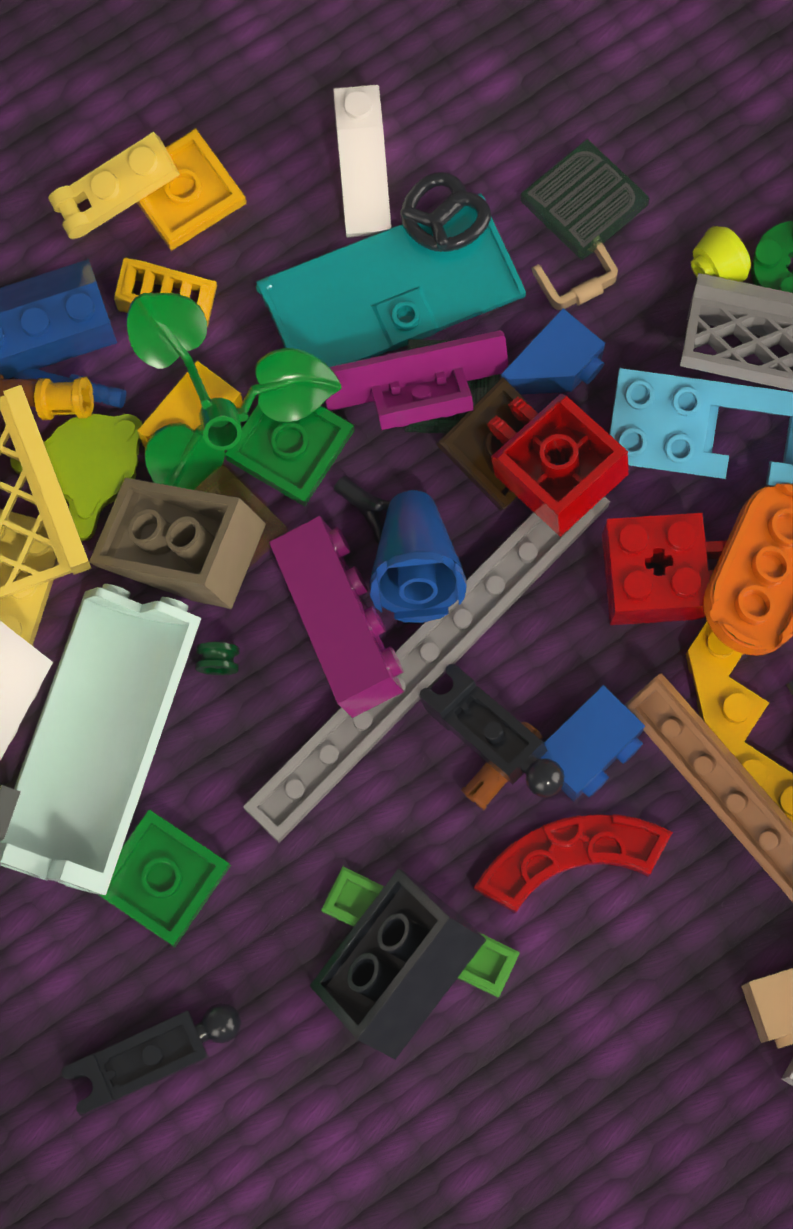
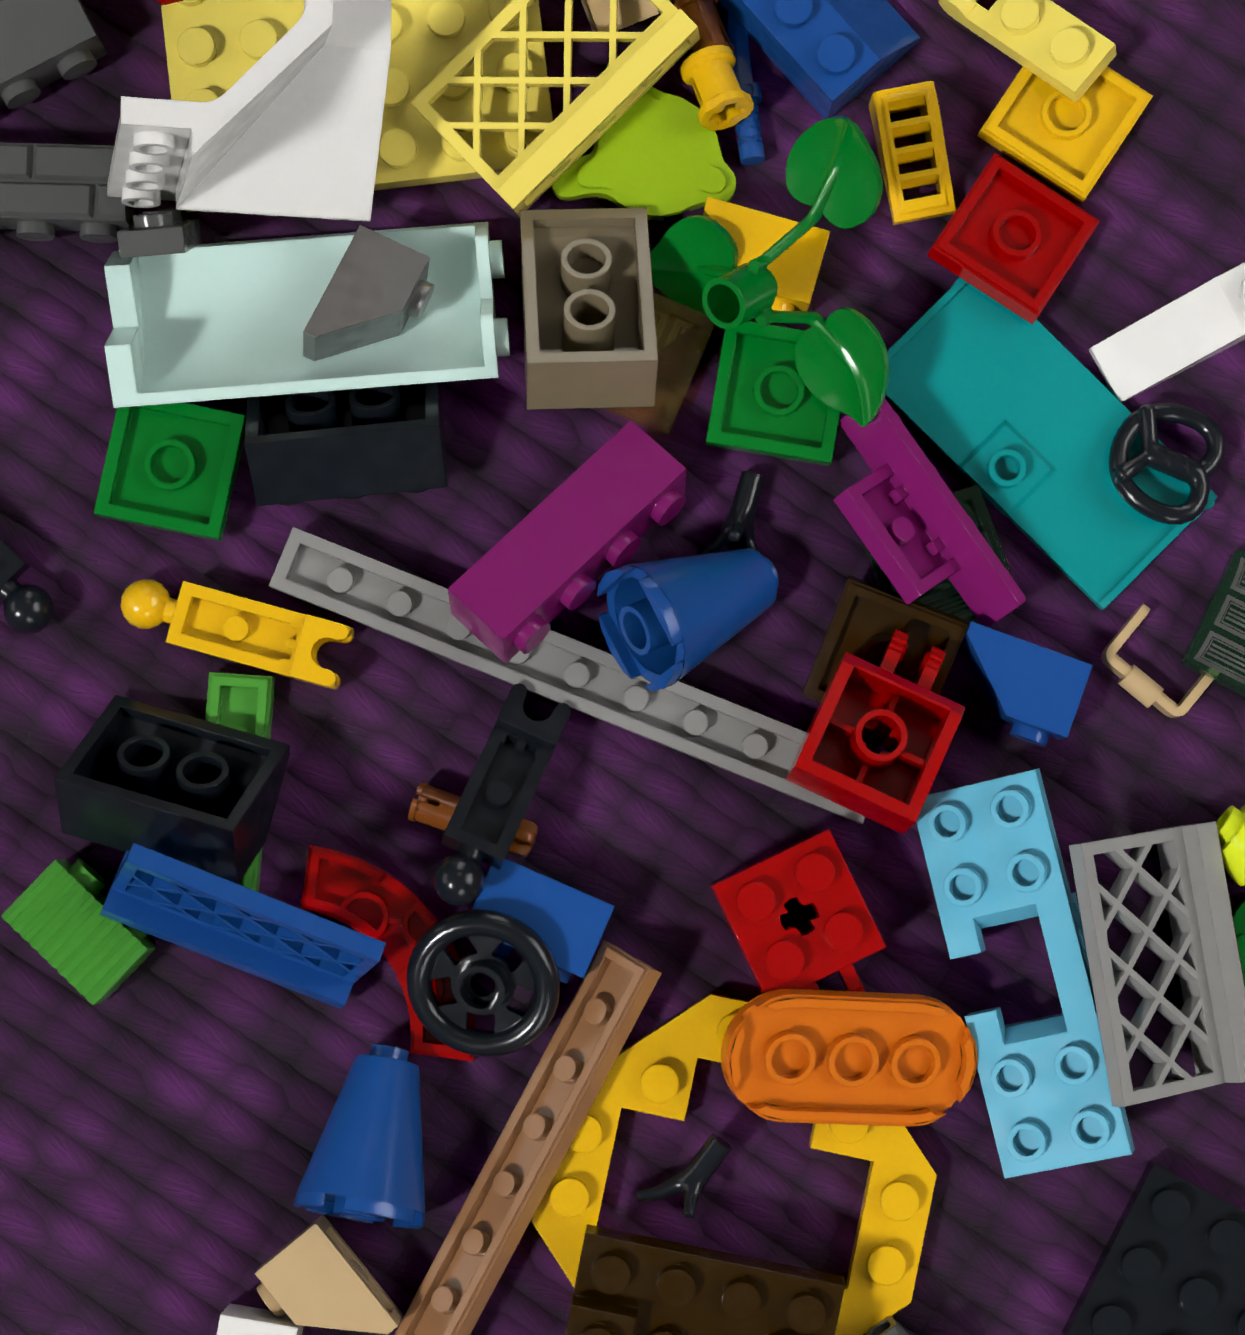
camera: 65 degrees right, 10 degrees up
dark green bush [195,642,240,675] -> none
none -> bright green brick [1,859,157,1005]
none -> blue fence [99,843,386,1009]
none -> yellow plate [120,579,354,690]
none -> black slope [244,382,448,506]
none -> blue cone [294,1044,426,1229]
none -> flat silver slope [303,225,434,361]
none -> black plate [407,909,560,1057]
none -> red tile [927,153,1100,324]

